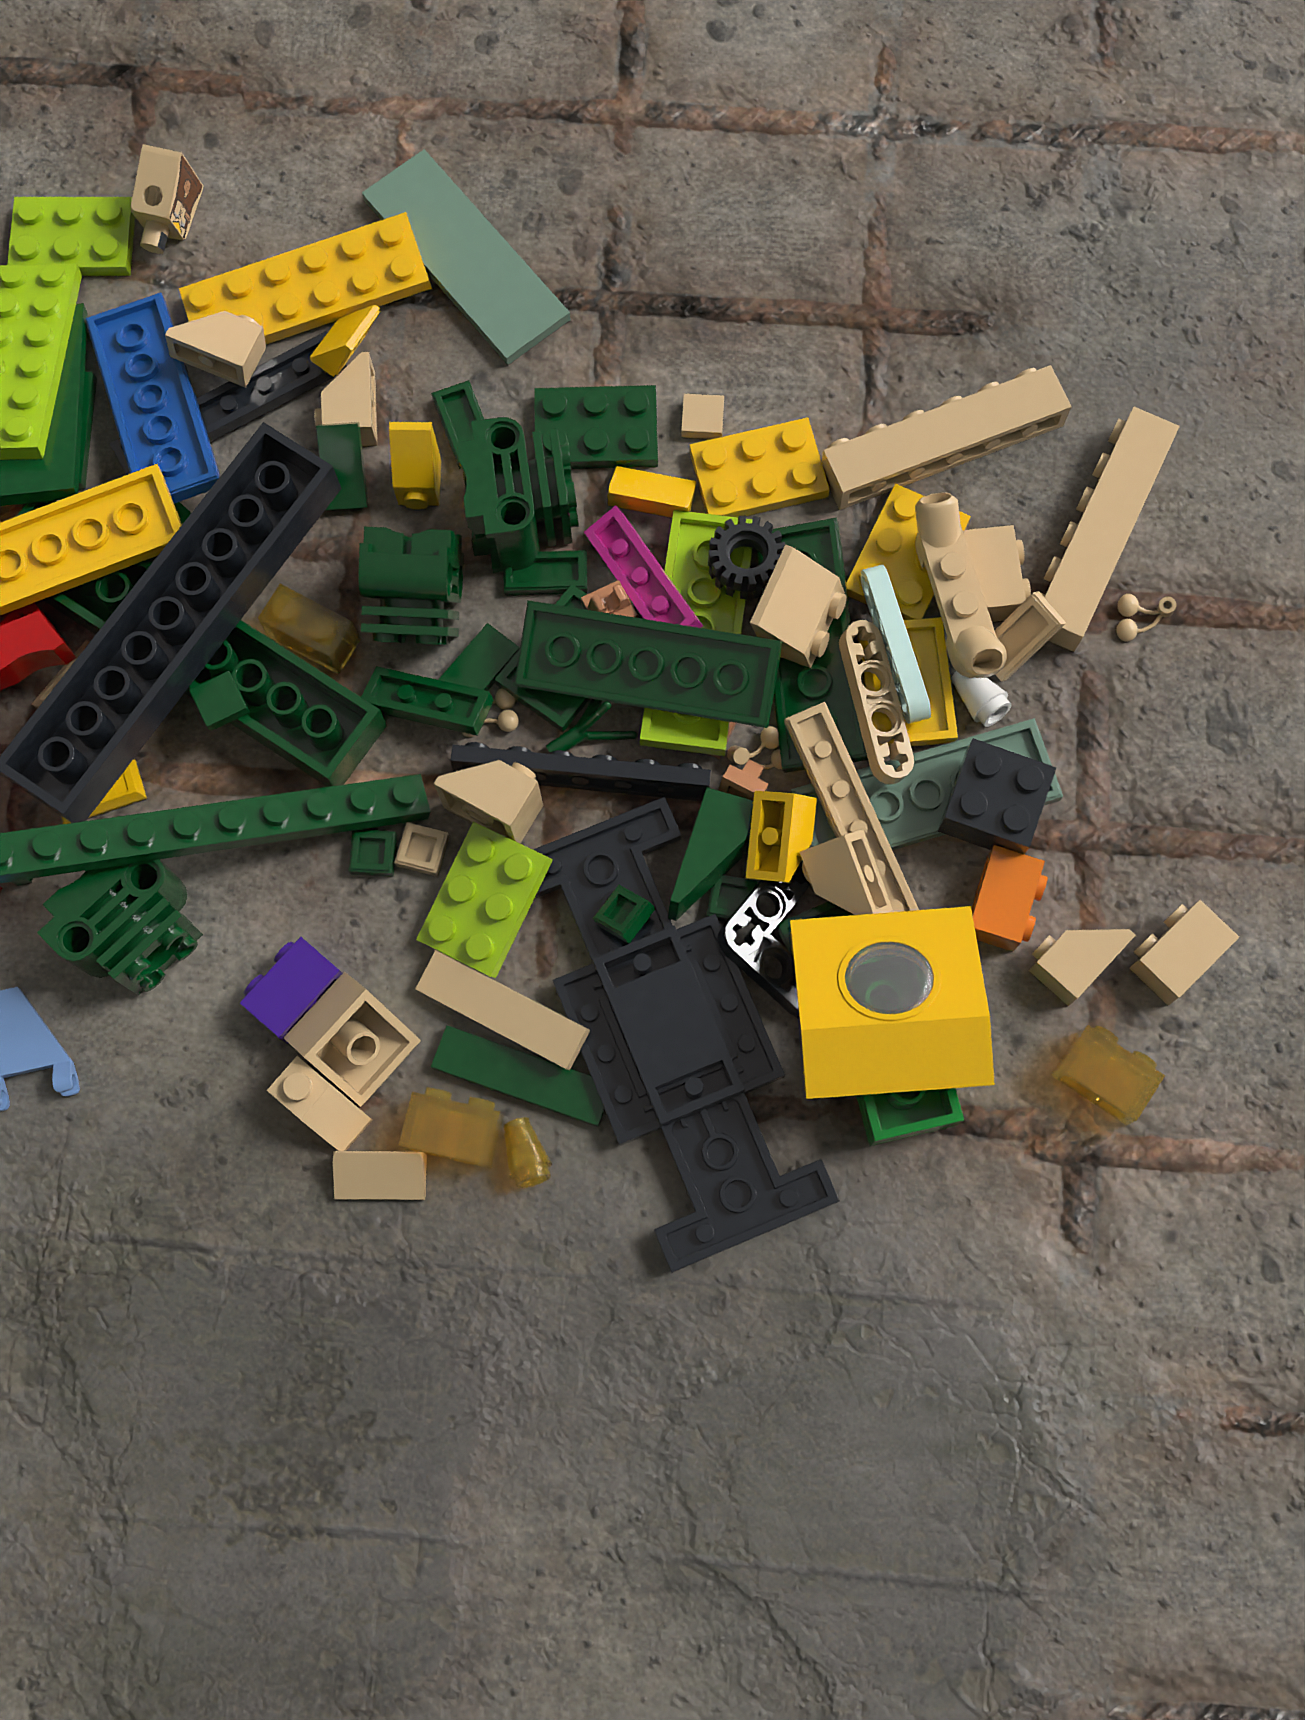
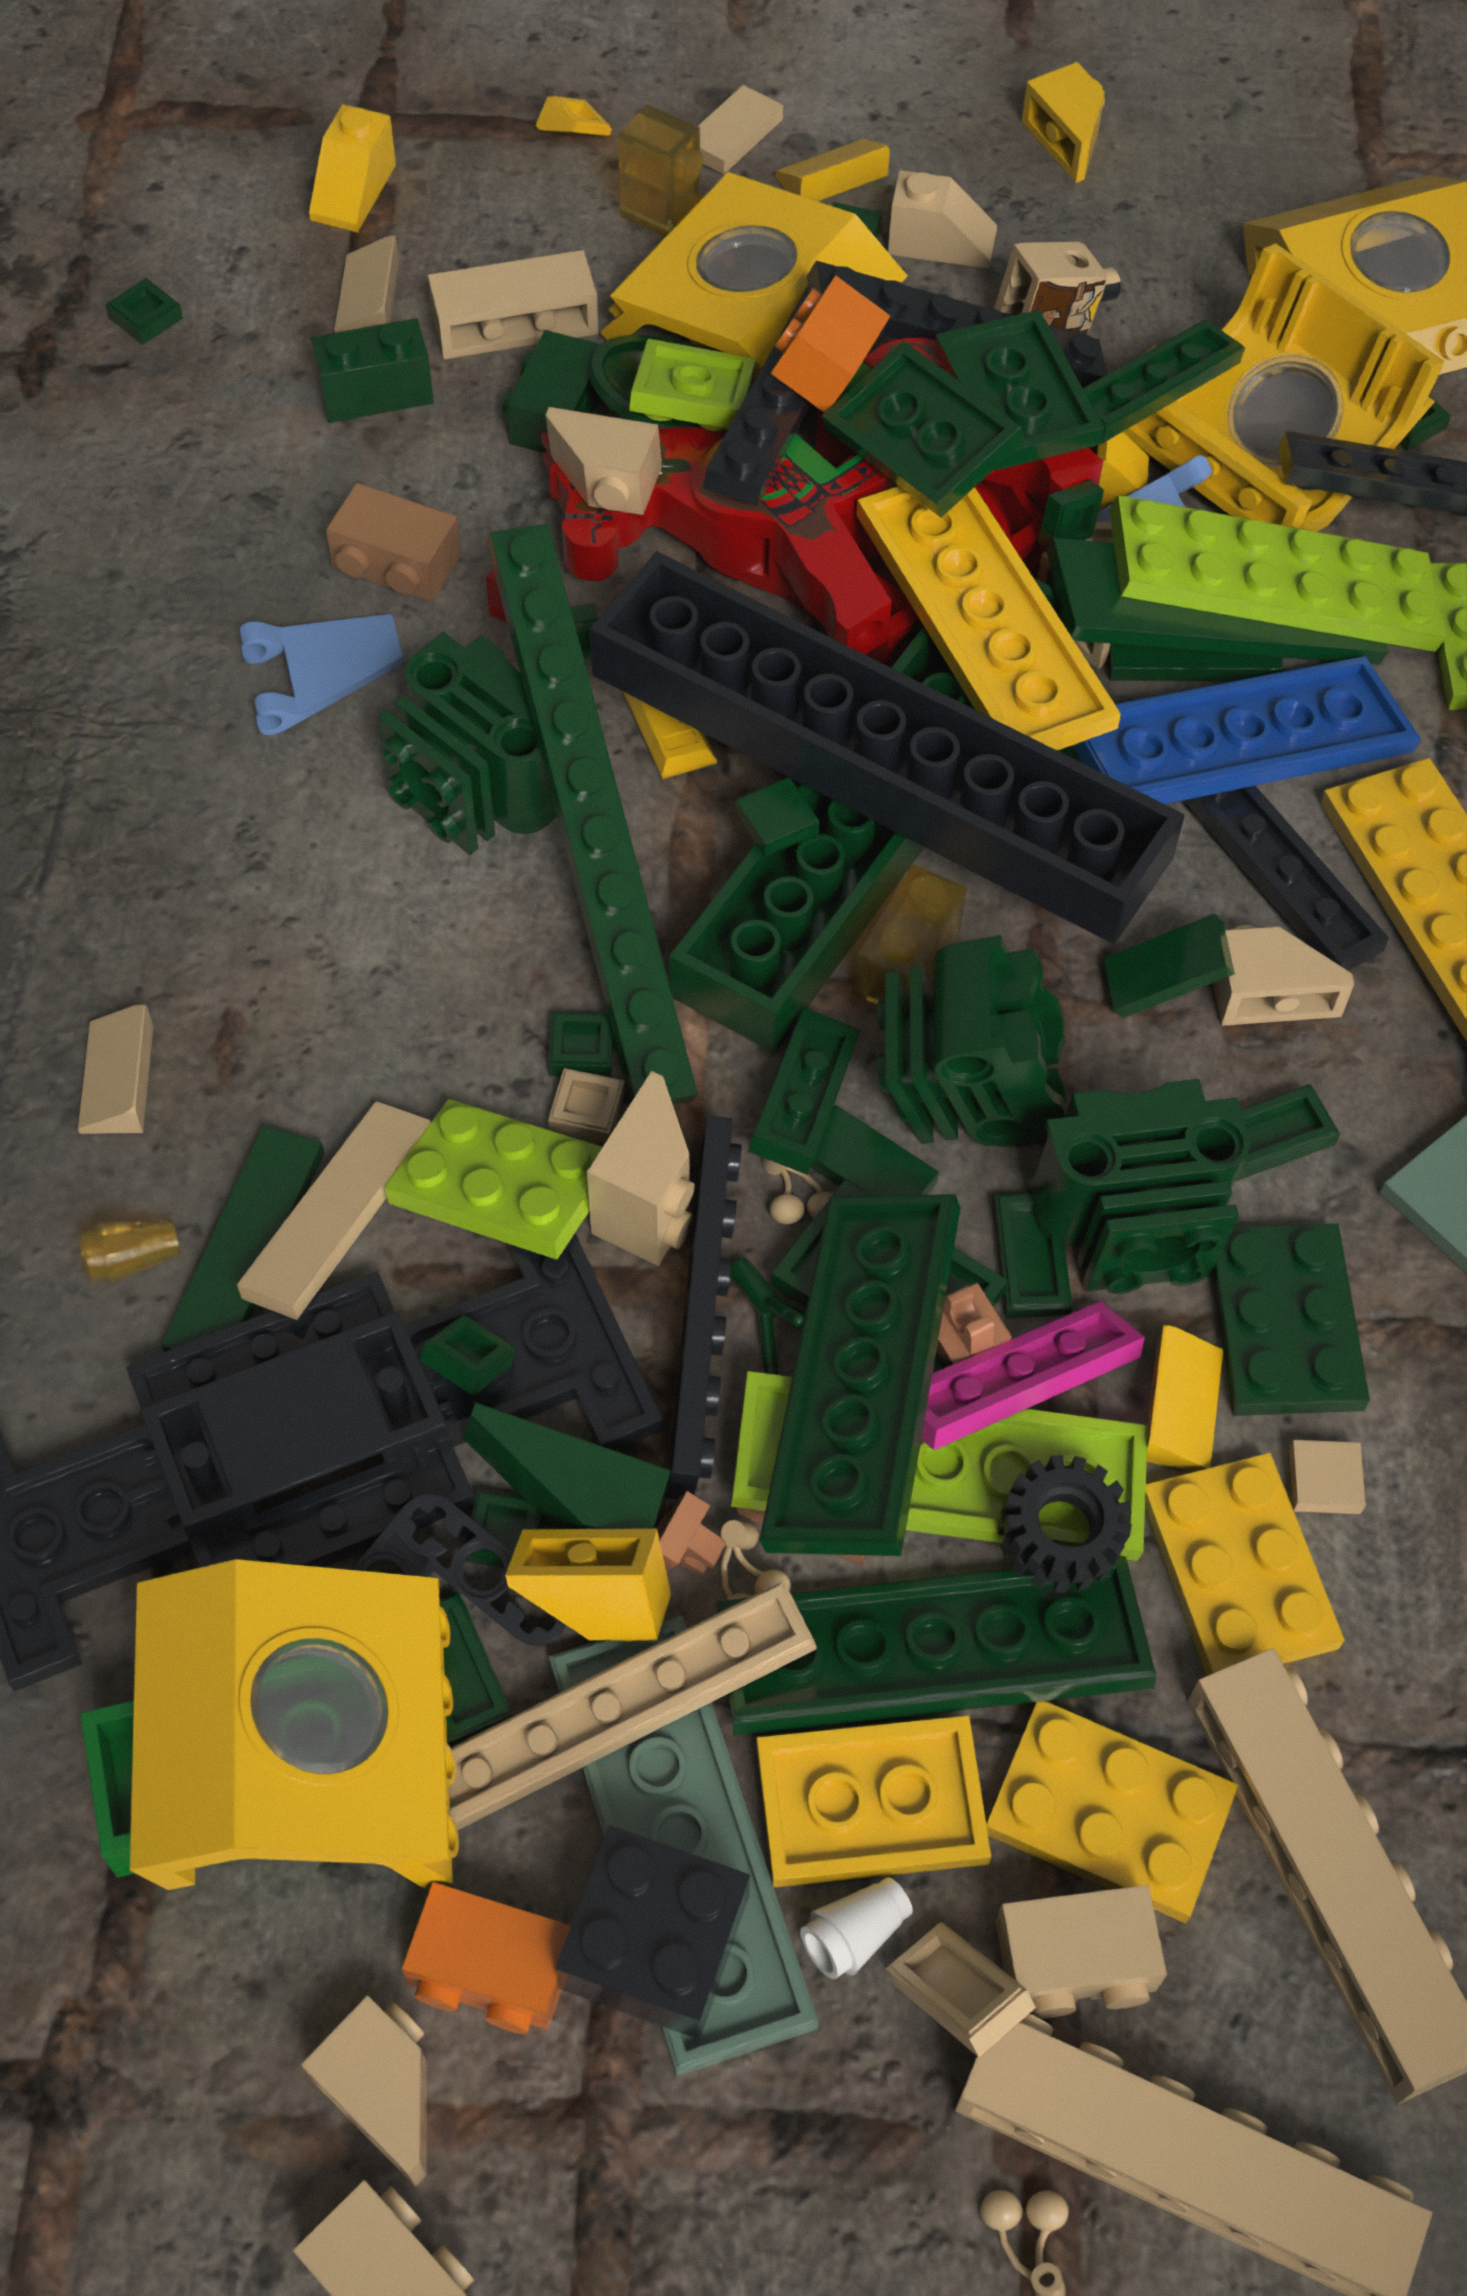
camera: 85 degrees right, 15 degrees down
tan slope [165,311,266,388] -> none
dark purple brick [240,936,343,1044] -> none
tan slope [267,1056,372,1151] -> none
tan slope [284,972,421,1107] -> none
yellow slope [310,304,380,377] -> none
yellow slope [389,422,441,509] -> none
clear yellow brick [399,1087,504,1169] -> none
tan slope [750,545,847,668] -> none
tan slope [800,829,894,915] -> none
tan beam [839,620,914,784] -> none
light aqua beam [861,564,931,724] -> none
tan plate [915,493,1007,678] -> none
clear yellow brick [1051,1025,1165,1126] -> none

